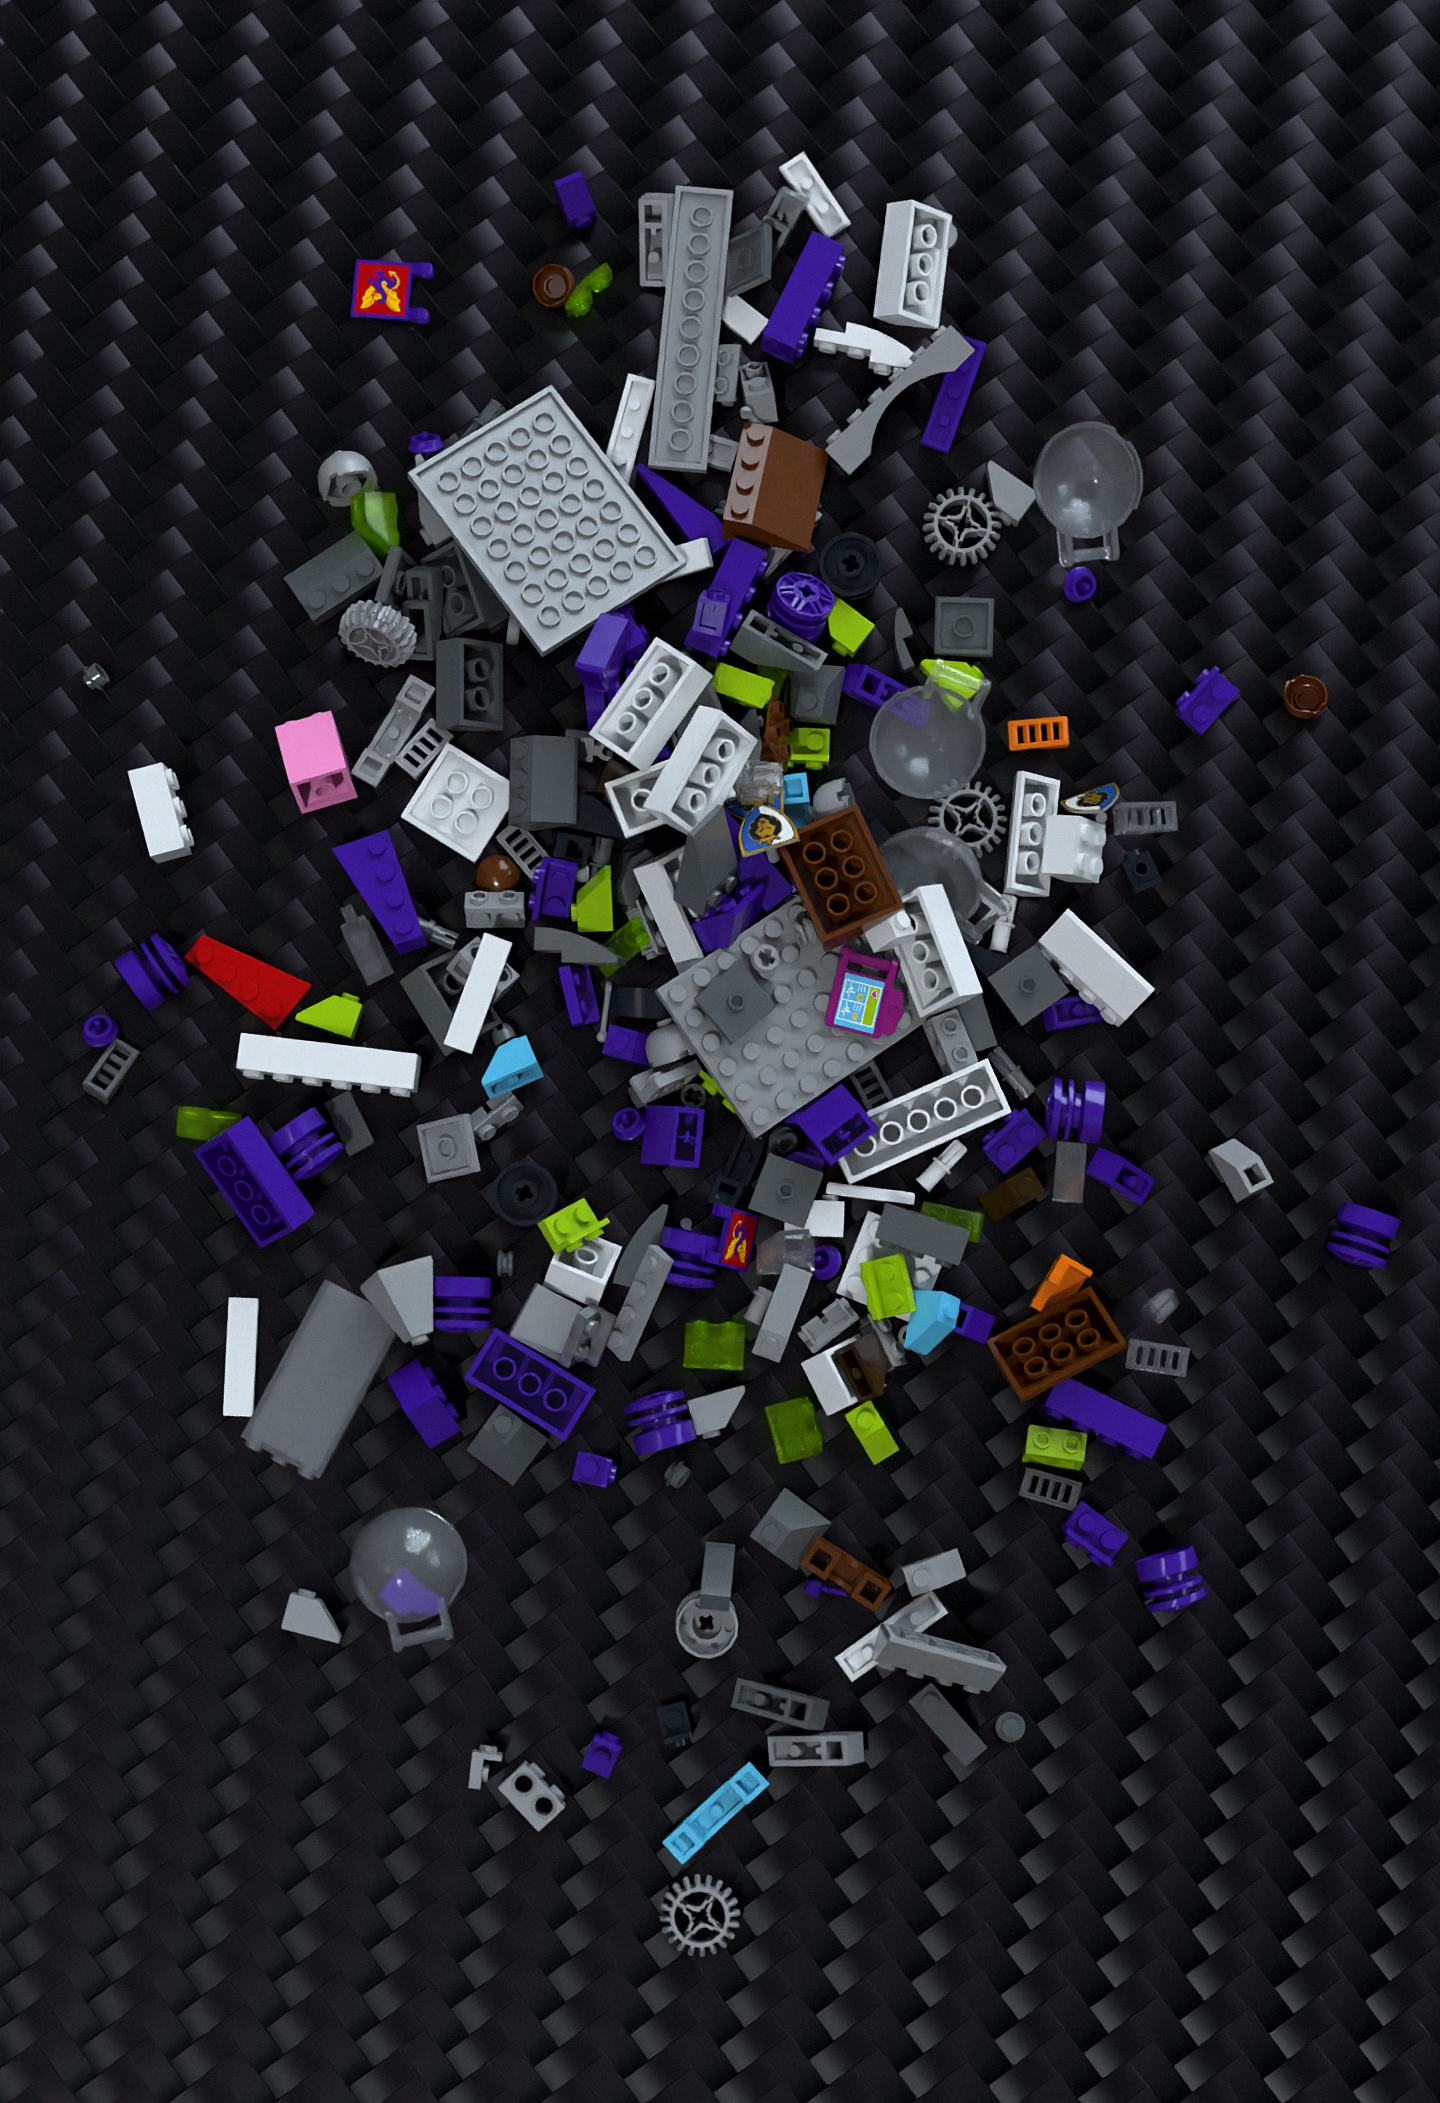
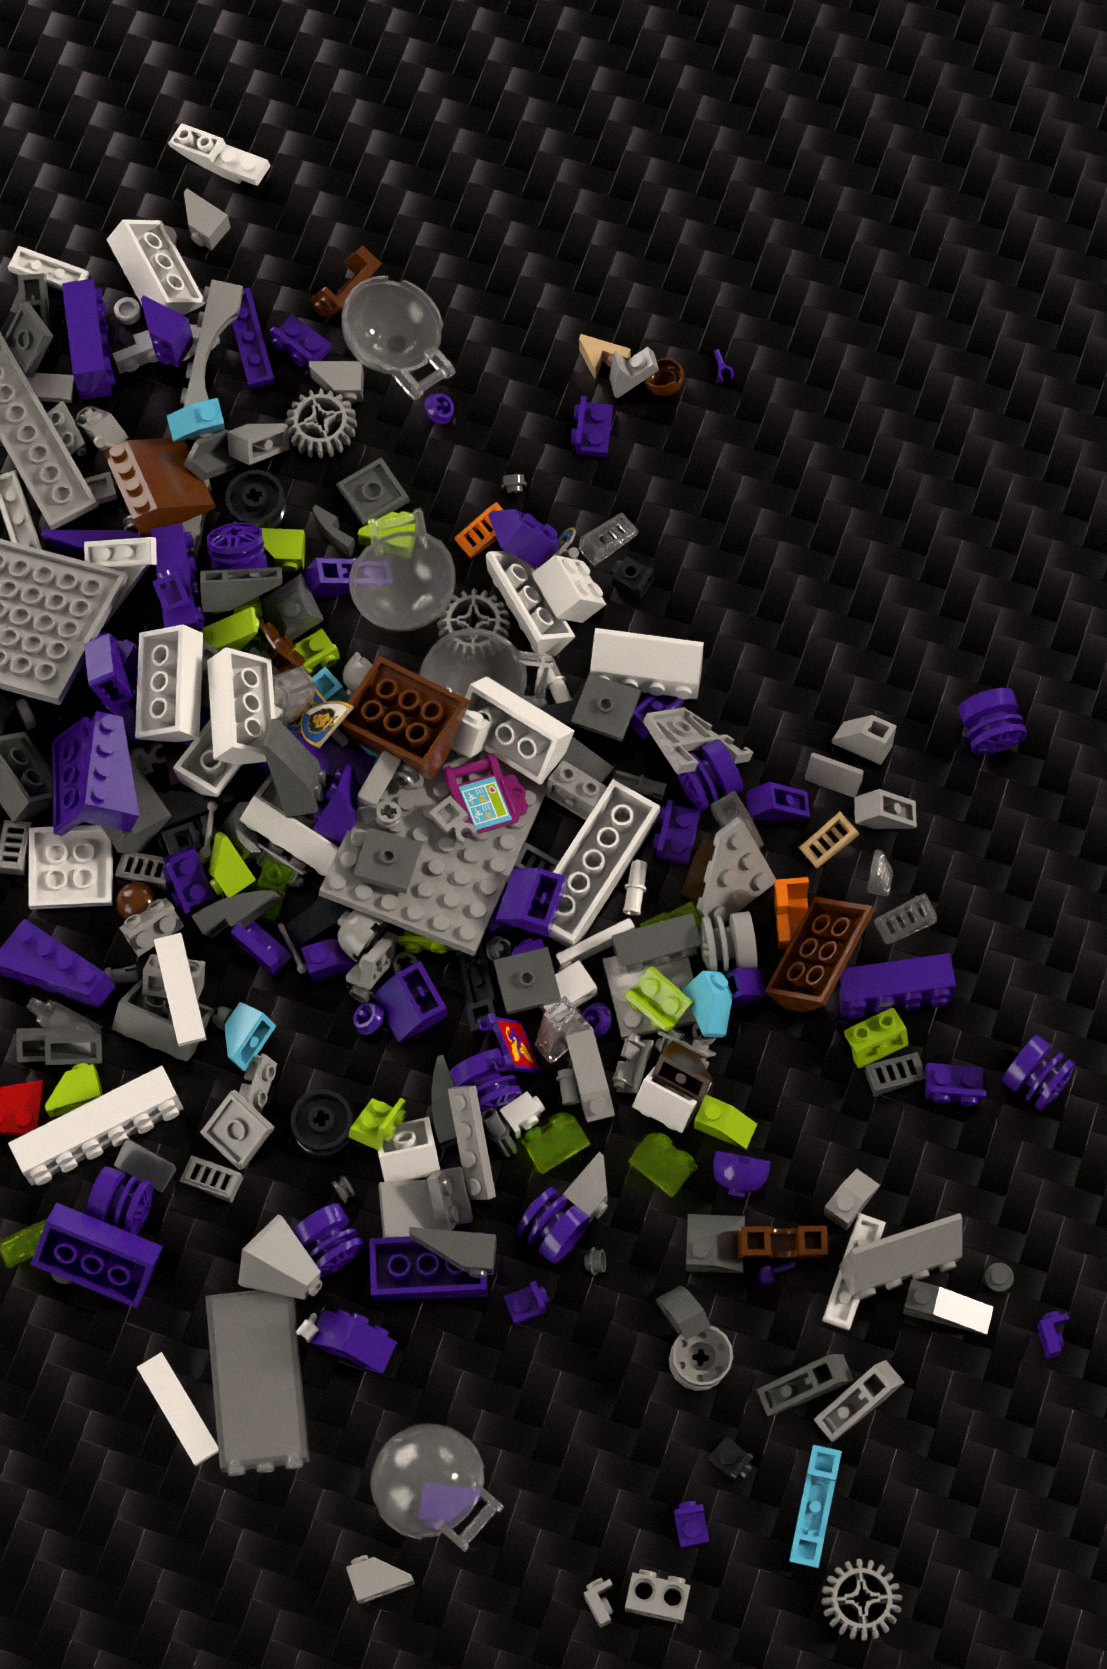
camera: 30 degrees left, 15 degrees down
dark grey slope [466,1403,549,1486] -> none
none -> dark grey slope [16,1028,102,1065]
none -> dark purple tile [52,717,92,837]
none -> dark purple wedge [77,711,139,832]
none -> white tile [84,537,157,568]
none -> white tile [114,297,141,325]
none -> dark purple slope [141,295,194,367]
none -> medium azure slope [167,398,225,442]
none -> white slope [168,123,270,186]
none -> light grey slope [180,1156,243,1203]
none -> light grey slope [184,189,231,250]
none -> dark grey panel [184,429,238,481]
none -> light grey hinge [201,801,218,858]
none -> light grey slope [227,423,290,465]
none -> dark purple bracket [270,314,332,369]
none -> white hand [296,1313,319,1343]
none -> reddish brown panel [311,246,382,318]
none -> light grey slope [356,751,401,807]
none -> dark grey slope [409,1227,497,1278]
none -> light grey plate [429,796,477,846]
none -> dark grey axle [481,1108,517,1157]
none -> dark purple slope [488,509,561,568]
none -> white brick [499,1091,545,1139]
none -> dark grey plate [501,474,527,494]
none -> tan slope [579,334,631,379]
none -> light grey slope [609,347,659,398]
none -> light grey wing [643,707,753,774]
none -> light grey plate [697,817,776,929]
none -> light grey wheel [699,911,757,973]
none -> dark purple hand [713,349,734,383]
none -> dark purple cylinder [713,1151,771,1197]
none -> tan slope [798,812,859,868]
none -> light grey slope [805,753,864,797]
none -> light grey slope [854,789,917,829]
none -> dark purple bracket [1037,1311,1069,1359]

